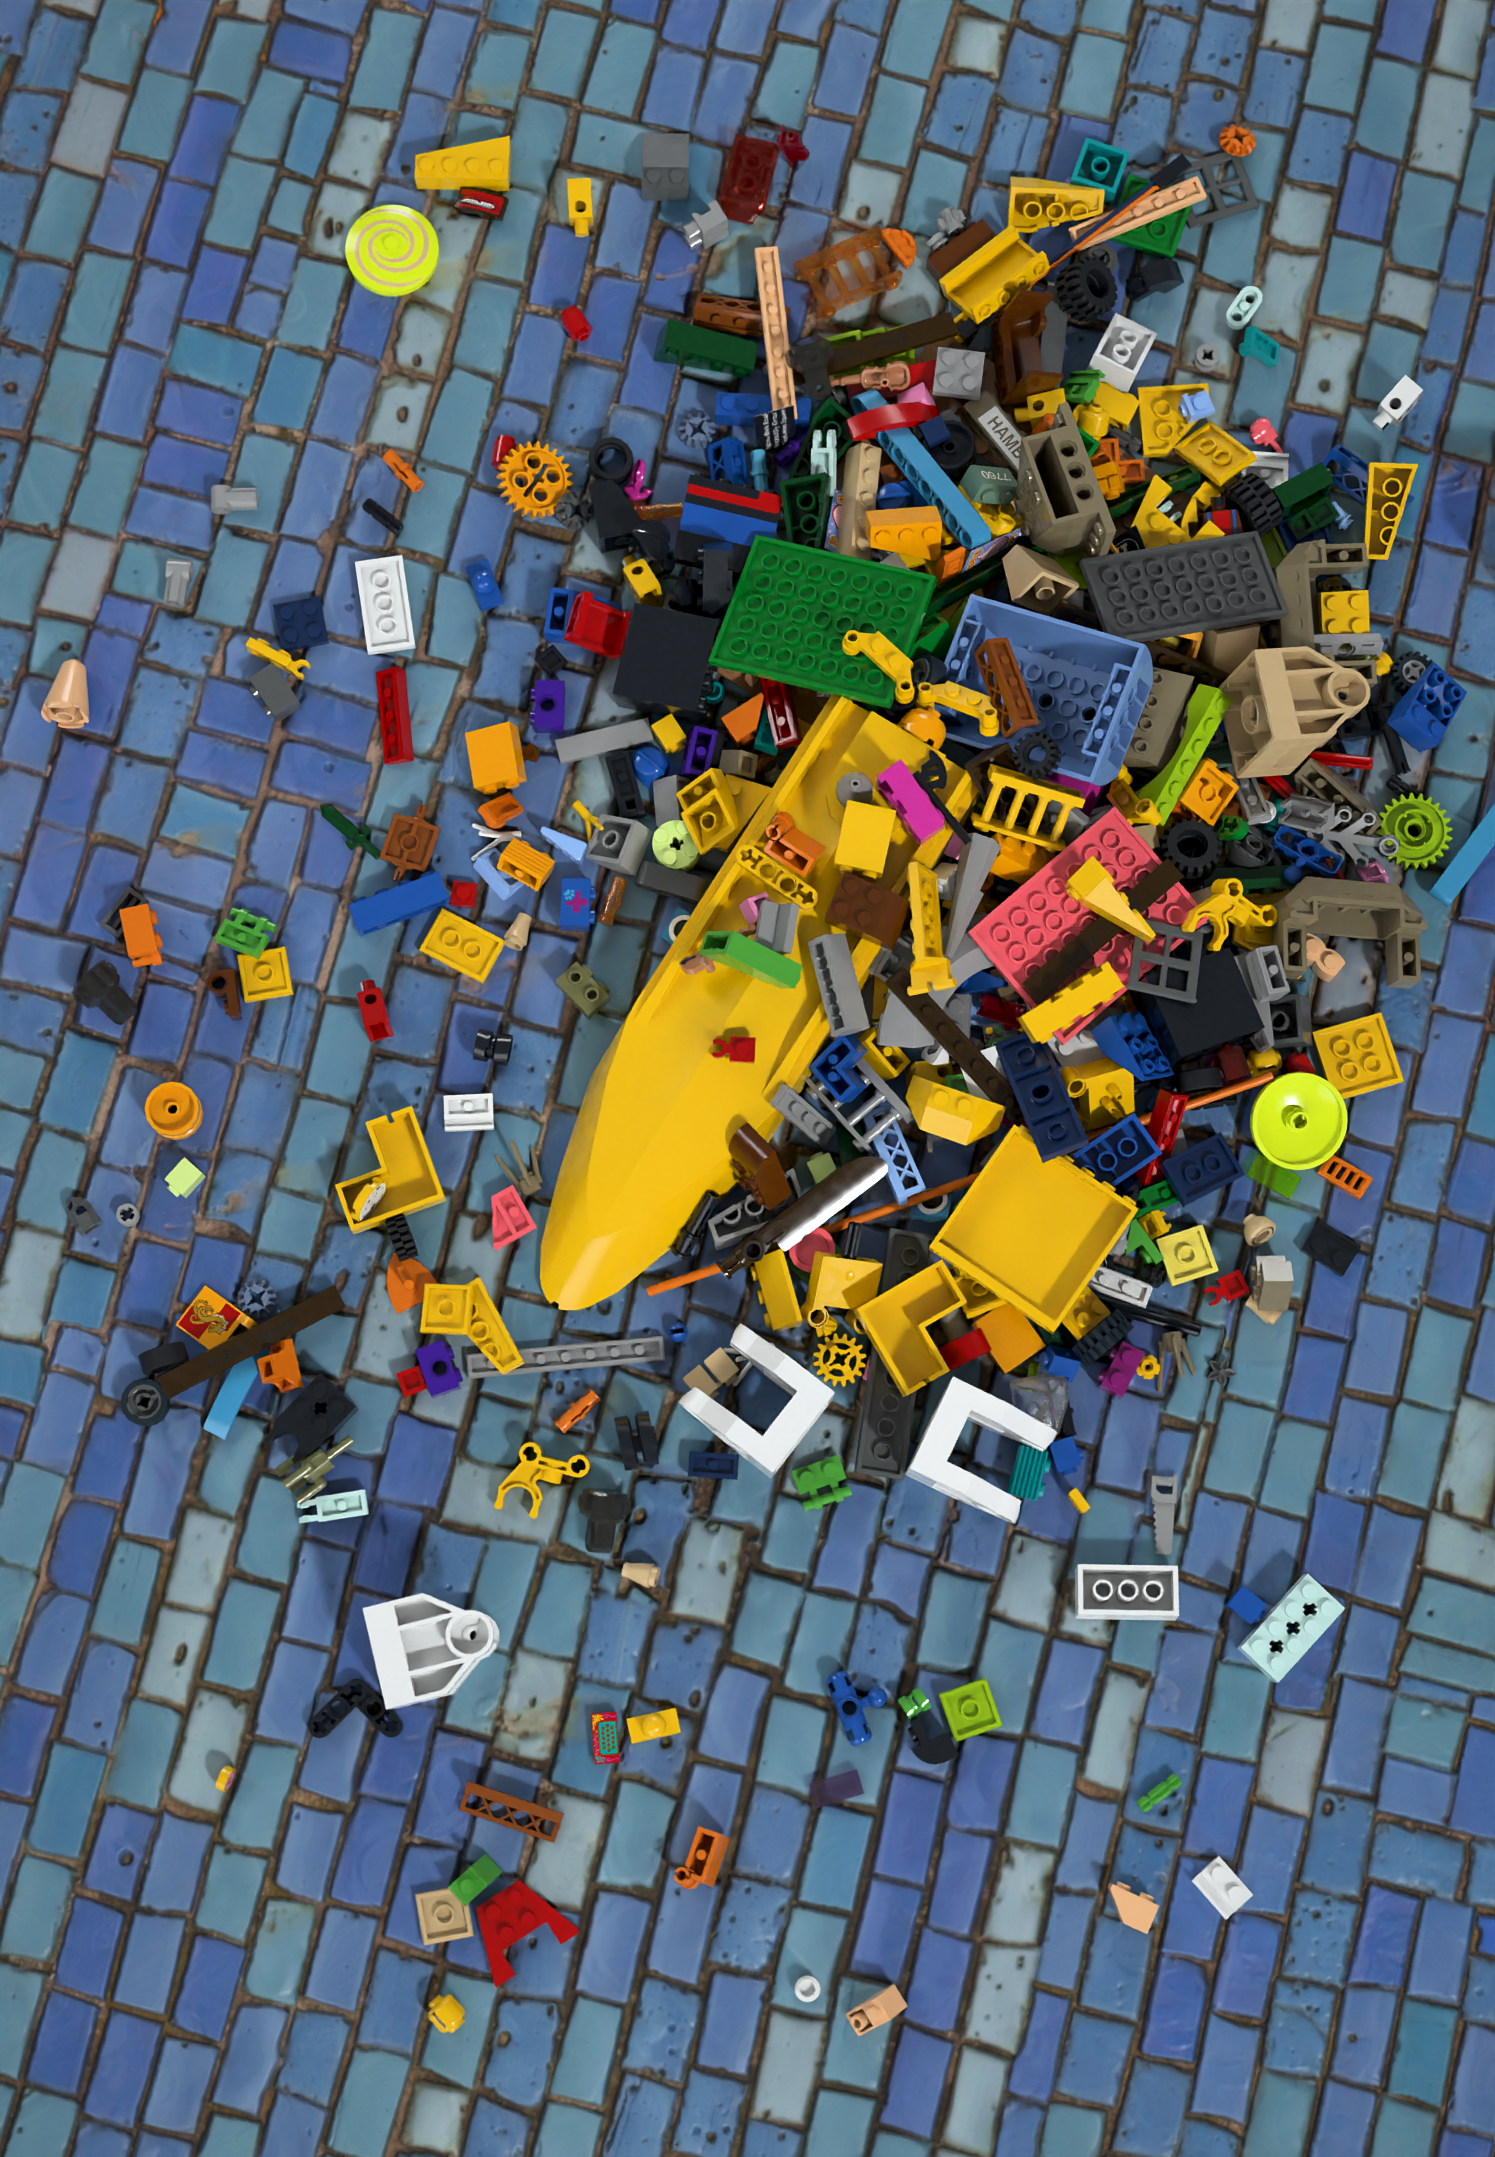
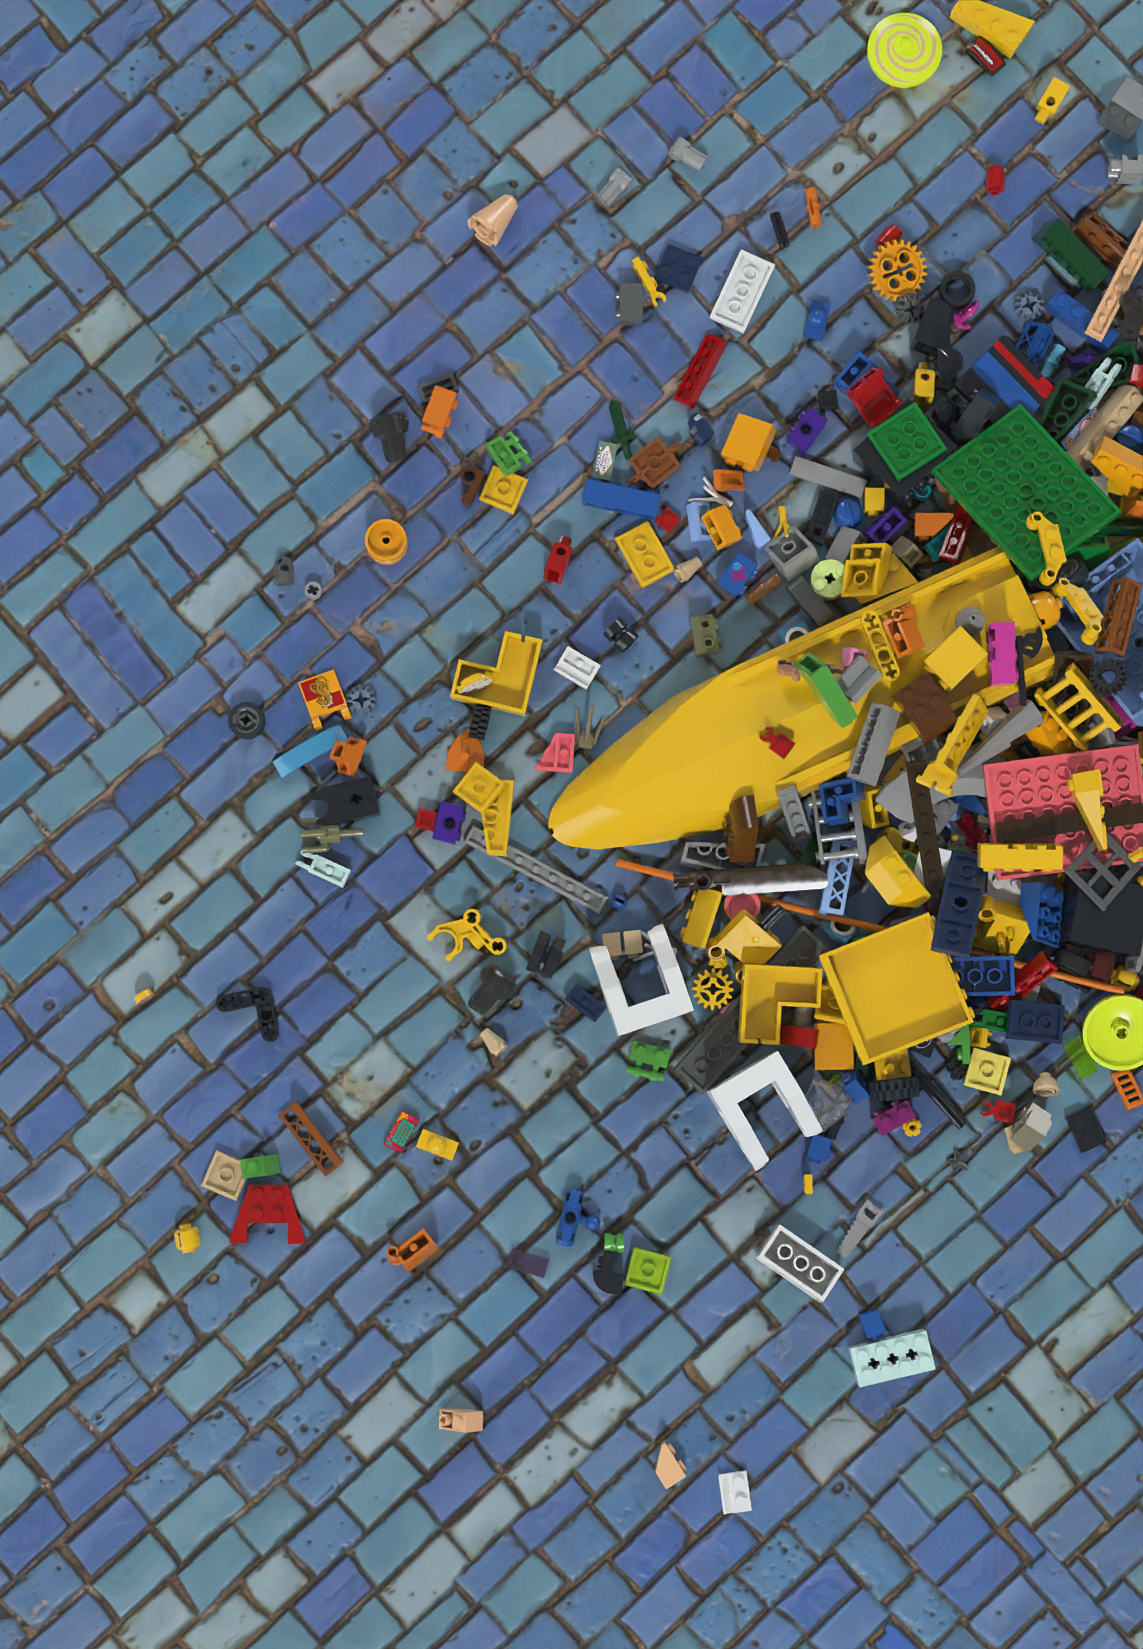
camera: 35 degrees right, 5 degrees up
black tyre [138,1341,189,1375] -> none
dark brown tile [156,1285,346,1399] -> none
yellowish green brick [165,1157,206,1198] -> none
white brick [363,1593,500,1709] -> none
orange pin [554,1388,601,1434] -> none
clear orange pin [635,502,683,521] -> none
black pin [671,1190,721,1260] -> none
black sticker [754,405,796,452] -> none
white plate [795,1976,820,2002] -> none
yellowish green brick [806,1152,836,1185] -> none
teal brick [1006,1445,1052,1502] -> none
white tile [1087,1266,1153,1308] -> none
bright green axle [1137,1774,1182,1812] -> none
dark tan plant [1157,1331,1196,1393] -> none
none -> tile [592,441,618,482]
none -> dark blue rock [688,413,715,447]
none -> green plate [867,402,947,482]

